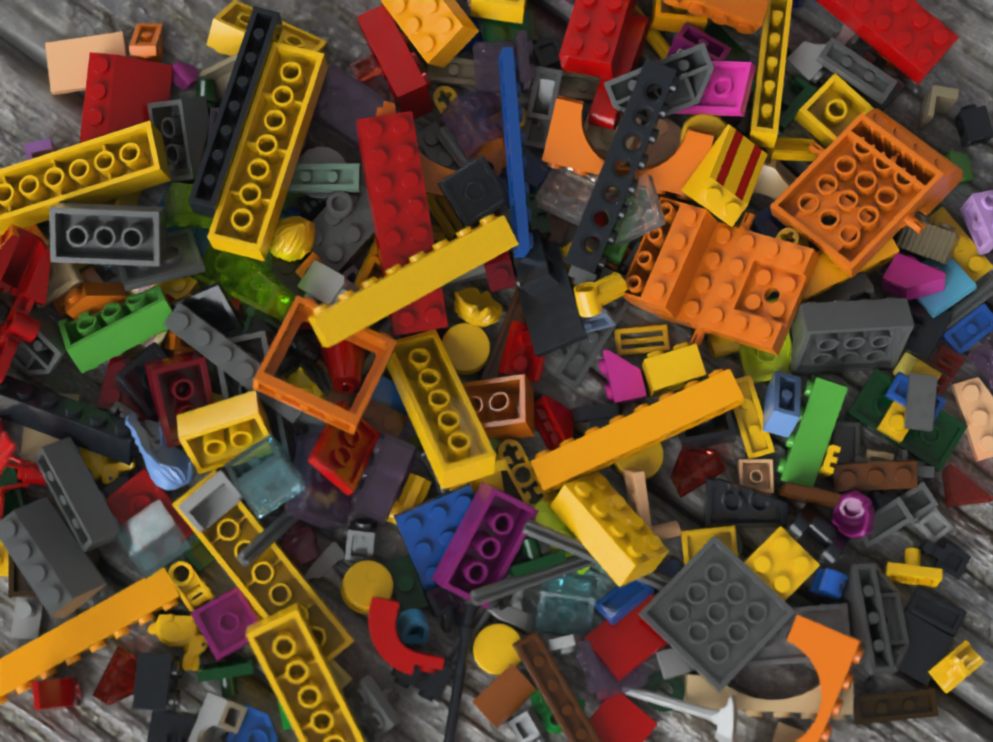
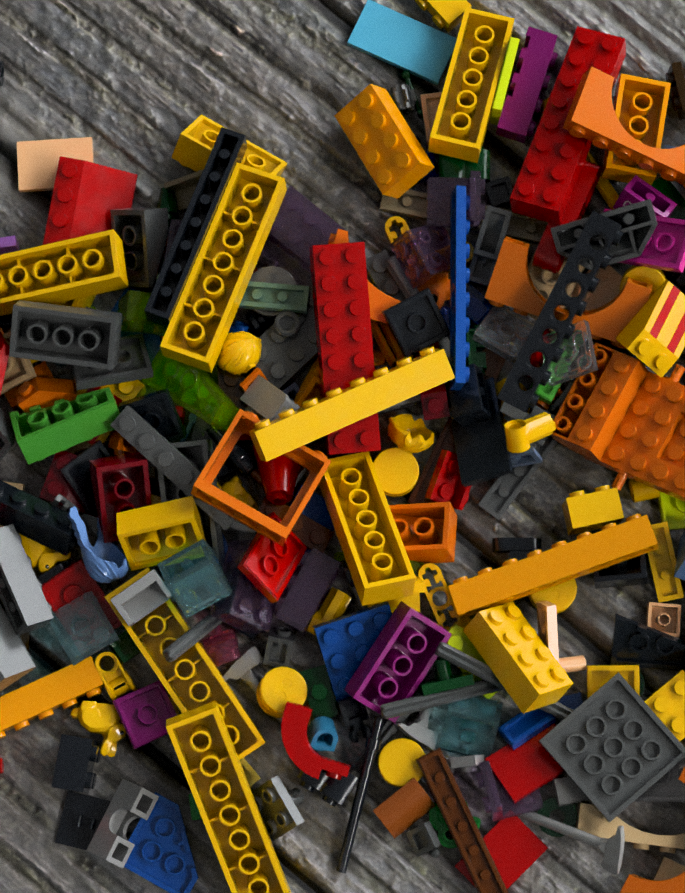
camera: 10 degrees right, 0 degrees up
clear red slope [92,646,137,706] -> none
orange slope [129,23,163,63] -> none
magenta plate [173,61,199,90] -> none
dark green tile [197,657,255,697] -> none
clear red plate [349,54,382,84] -> none
red wedge [356,5,433,120] -> none
red slope [534,395,574,452] -> none
dark pink slope [598,350,647,404] -> none
yellow tile [614,324,670,357] -> none
clear red slope [670,449,726,498] -> none

